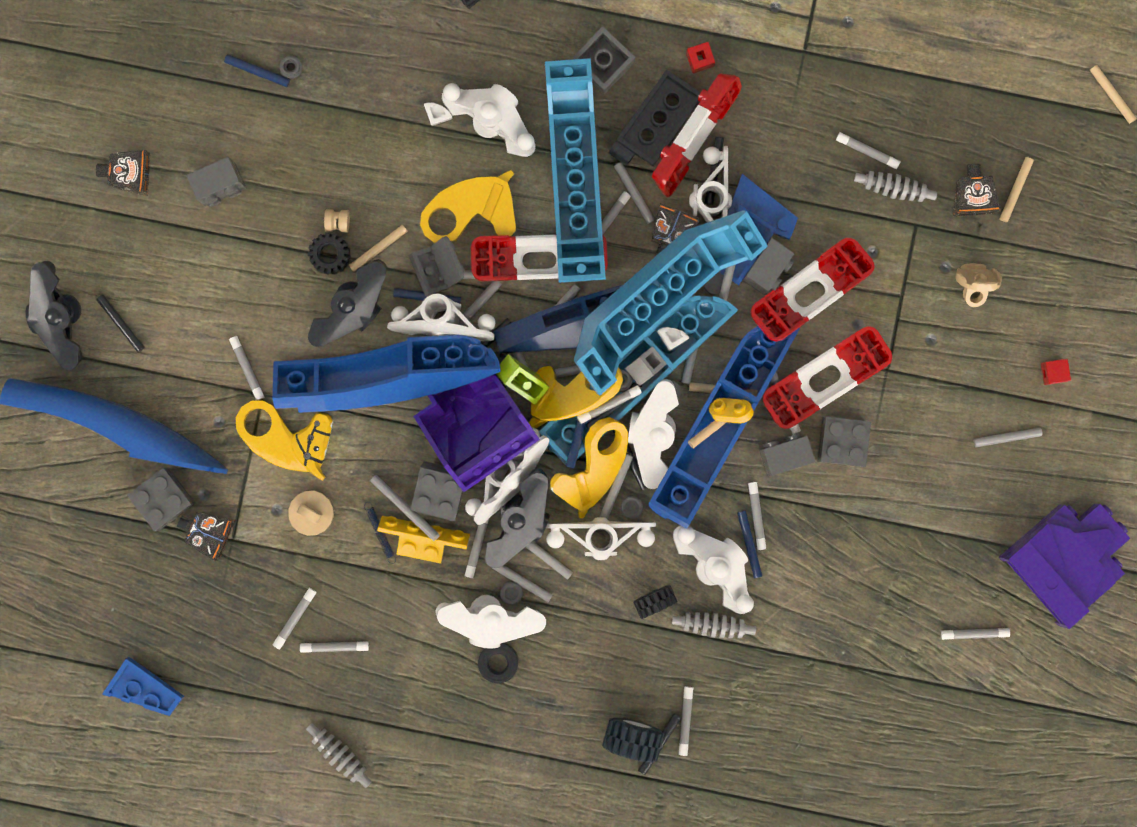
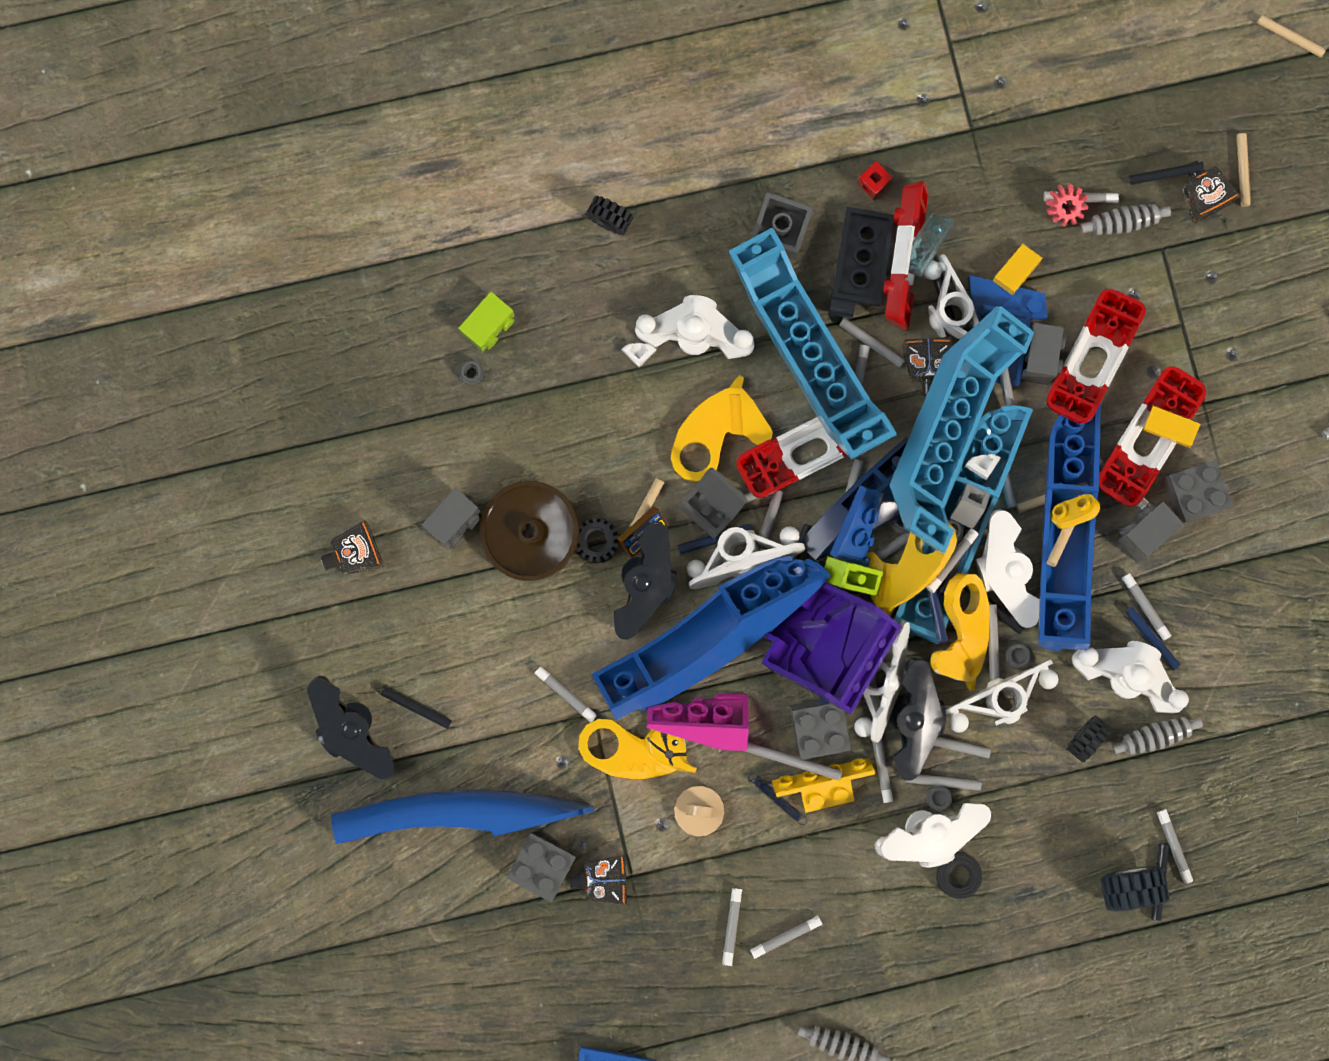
camera: 30 degrees left, 5 degrees down
dark blue bar [224,54,290,87] -> none
tan wheel [324,209,350,232] -> none
dark grey tile [704,272,724,295] -> none
tan tile [955,263,1002,307] -> none
none -> lime brick [458,292,515,352]
none -> dark brown dish [480,481,580,581]
none -> tile [617,506,668,558]
none -> dark pink wedge [647,693,749,751]
none -> blue wing [830,485,883,567]
none -> clear light blue plate [908,213,954,277]
none -> yellow tile [993,244,1042,295]
none -> coral gear [1046,183,1088,226]
none -> black bar [1129,161,1205,185]
none -> yellow tile [1143,406,1200,448]

